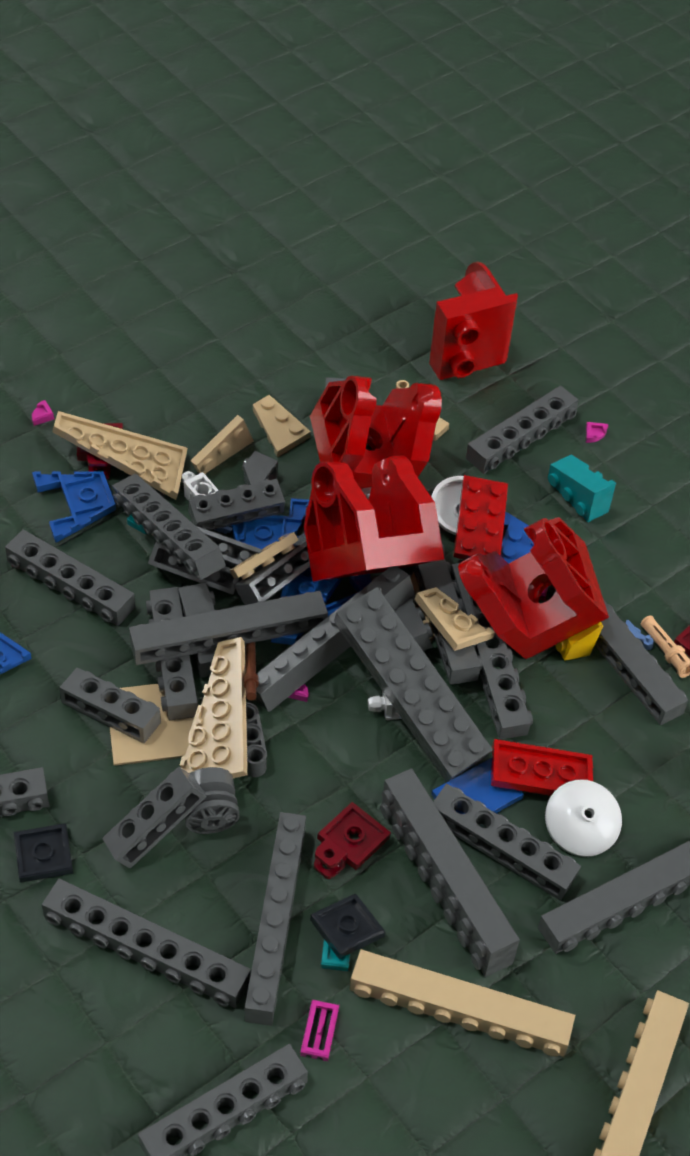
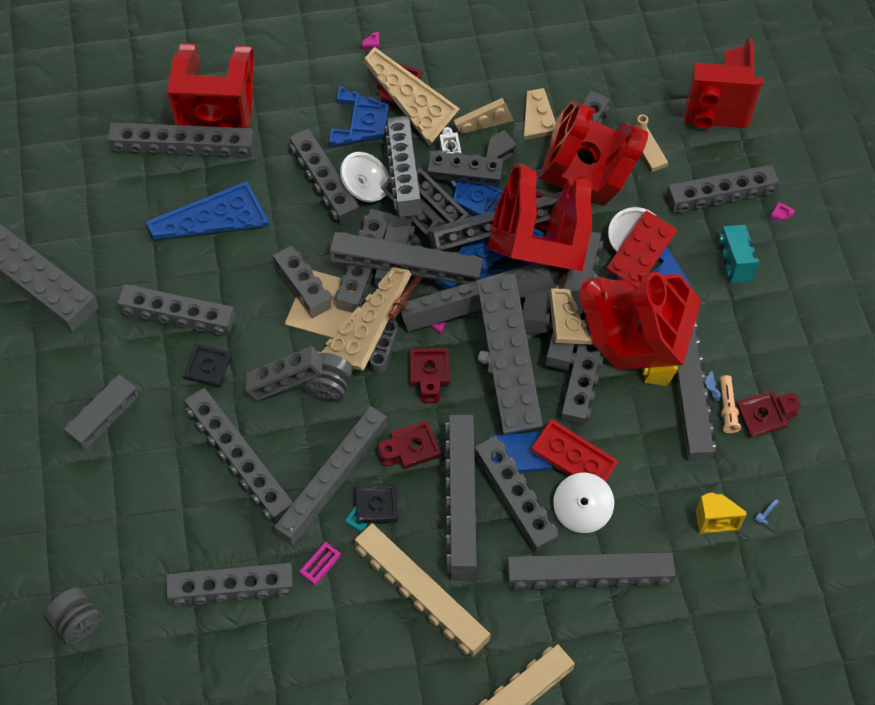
camera: 30 degrees right, 10 degrees up
tan wing [229,532,299,580] -> none
none -> white dish [340,152,389,202]
none -> dark red plate [410,348,450,403]

